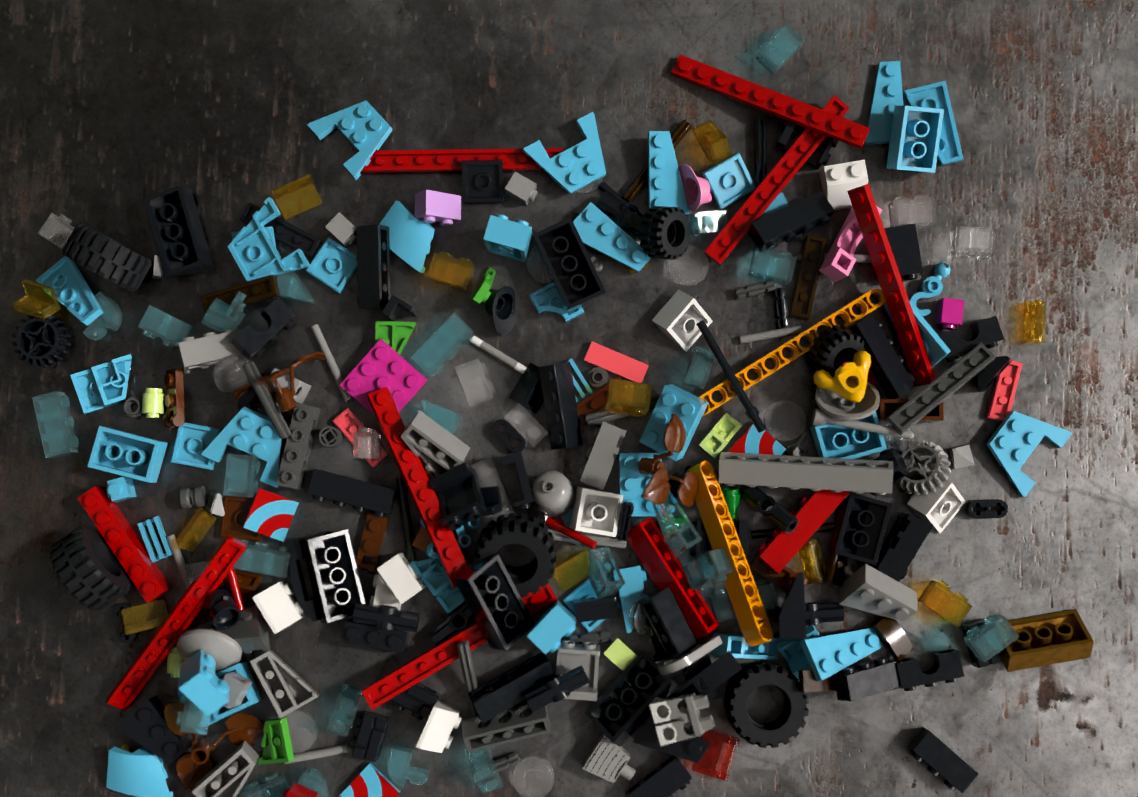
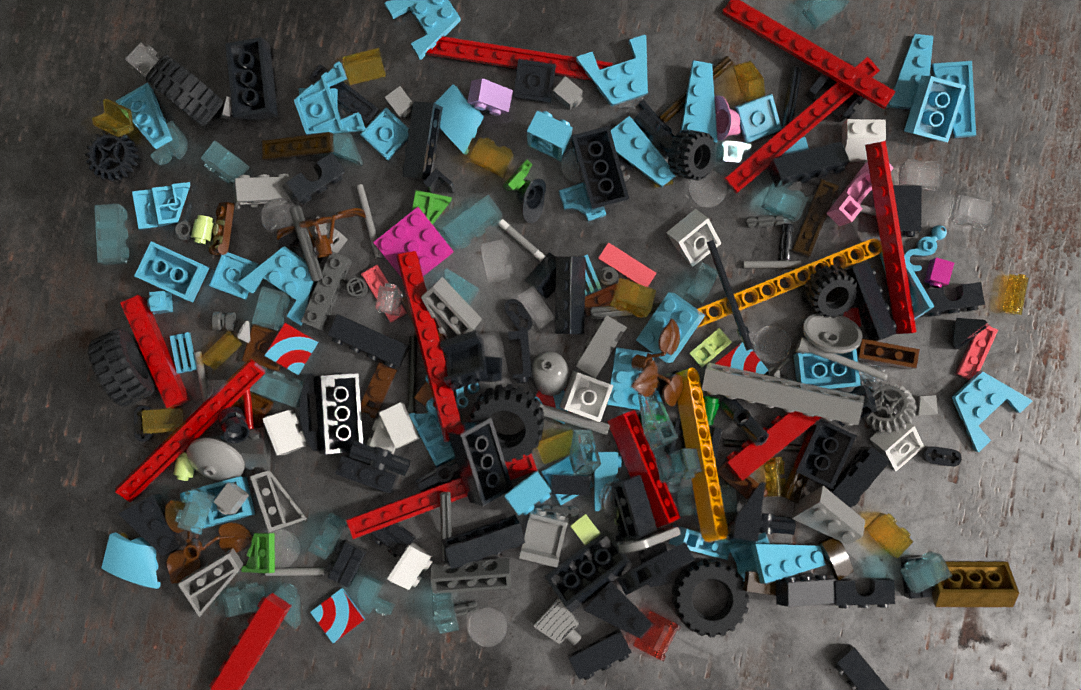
camera: 10 degrees right, 0 degrees up
medium azure brick [178,649,230,716] -> none
clear light blue brick [201,291,247,332] -> none
black piece [524,665,590,712] -> none
red piece [536,507,597,549] -> none
black axle [616,502,634,541] -> none
light grey hips [649,693,715,746] -> none
yellow head [813,350,871,402] -> none
dark grey tile [886,342,996,435] -> none

